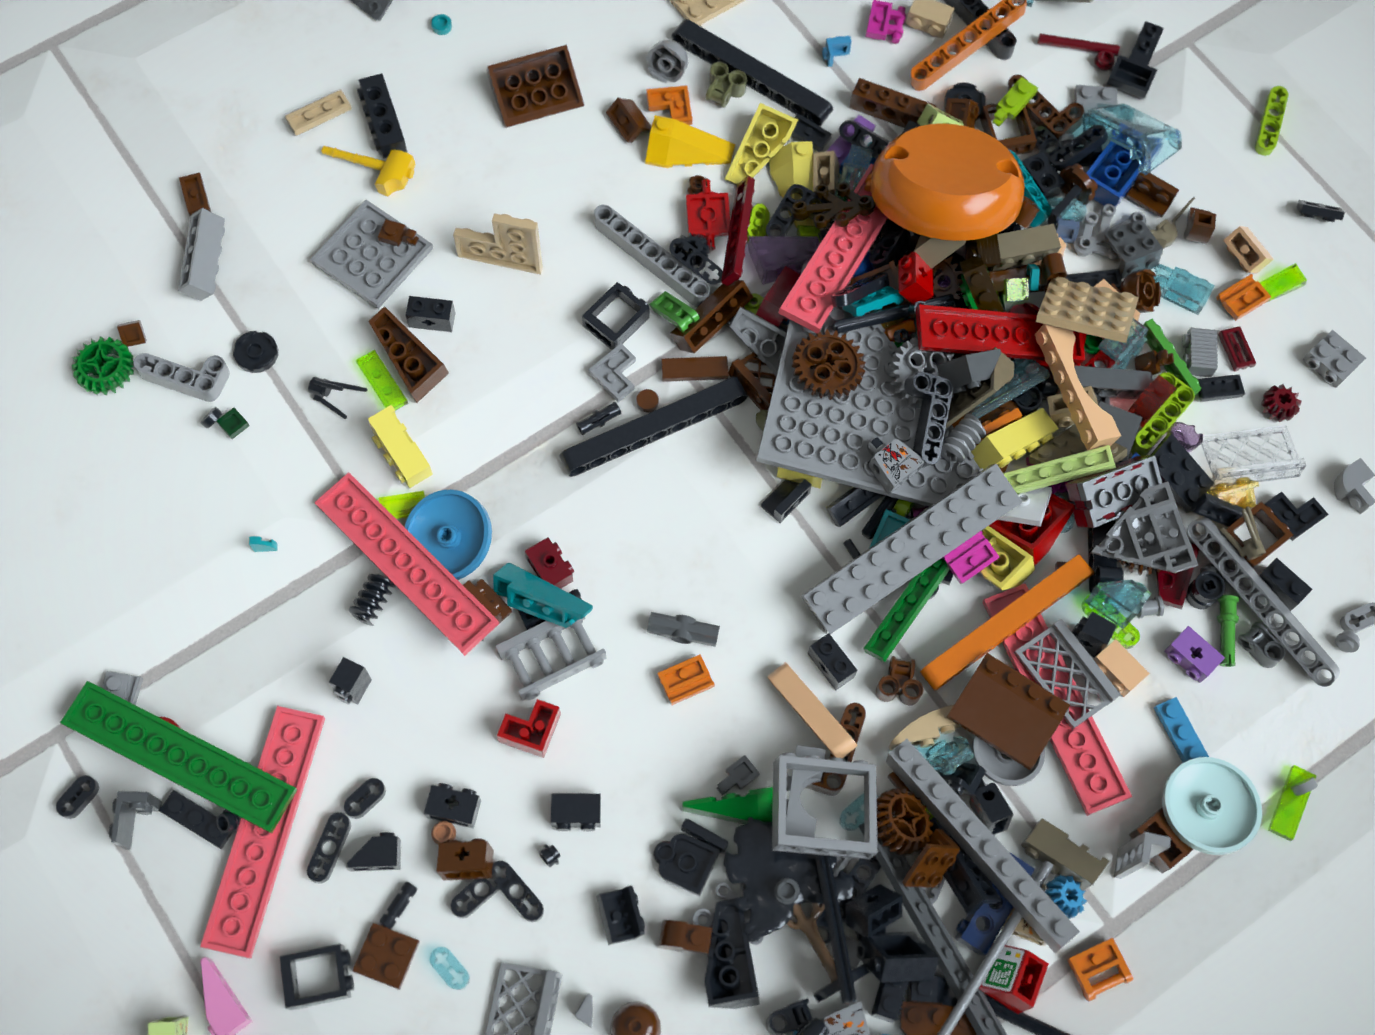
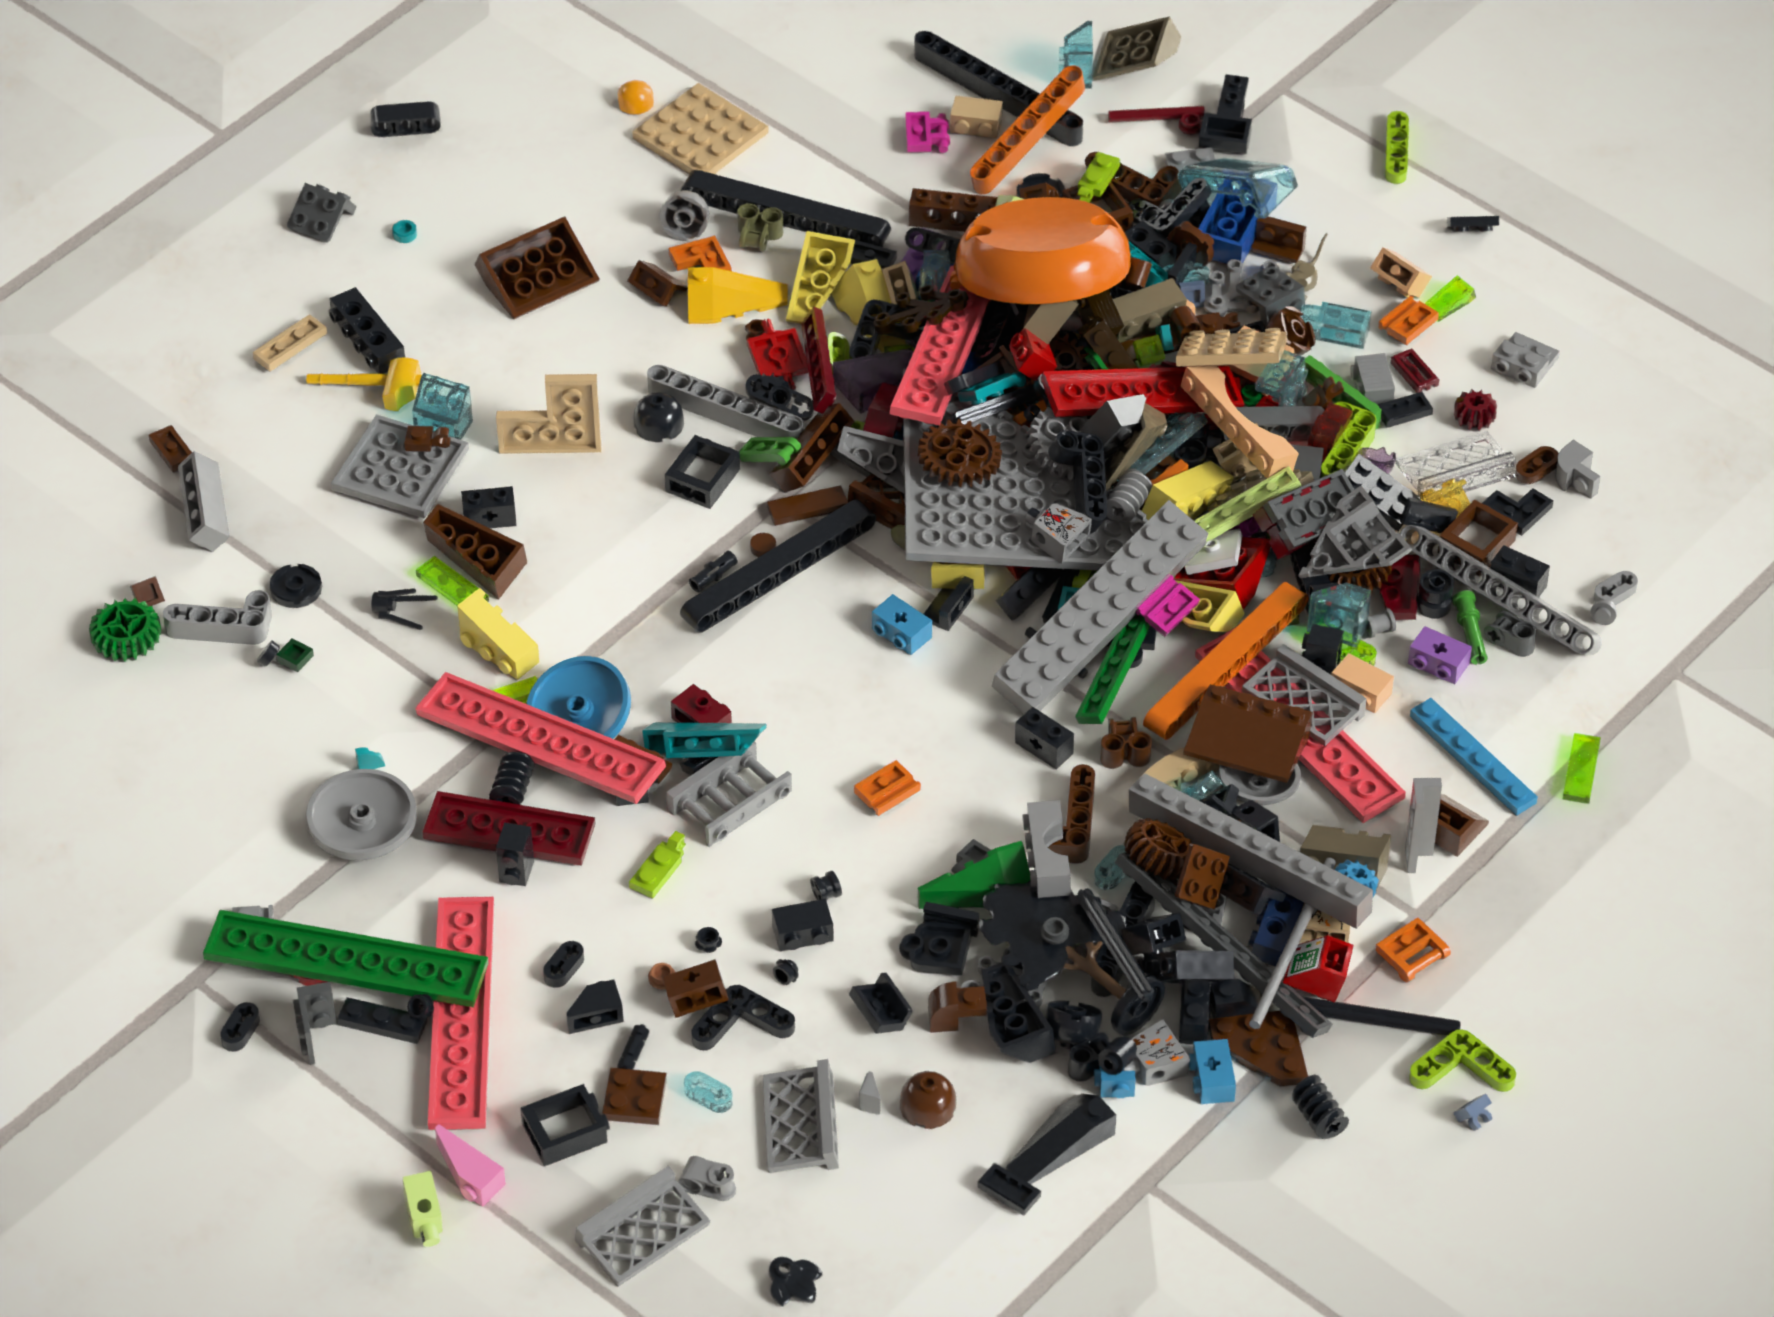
camera: 10 degrees left, 20 degrees down
black beam [307,813,351,884] -> none
black brick [424,783,481,829] -> none
red brick [497,699,561,758] -> none
light grey plate [588,343,636,403] -> none
dark grey piece [647,612,720,647] -> none
light nougat beam [767,662,858,759] -> none
light grey window [772,753,877,859] -> none
dark azure bracket [822,36,852,67] -> none
light aqua dish [1162,757,1262,855] -> none
reddish brown brick [1184,207,1216,244] -> none
dark tan plant [1220,506,1266,560] -> none
light grey tile [1291,777,1318,796] -> none
none -> light grey dish [306,769,417,860]
none -> clear light blue slope [412,373,473,440]
none -> dark red plate [422,791,595,866]
none -> lime hinge [629,831,686,899]
none -> black cylinder [633,392,684,443]
none -> black plate [695,927,722,953]
none -> black wheel [810,870,842,901]
none -> dark azure brick [872,594,932,655]
none -> black cylinder [1046,1000,1102,1049]
none -> reddish brown plate [1196,312,1240,334]
none -> reddish brown plate [1515,446,1559,484]

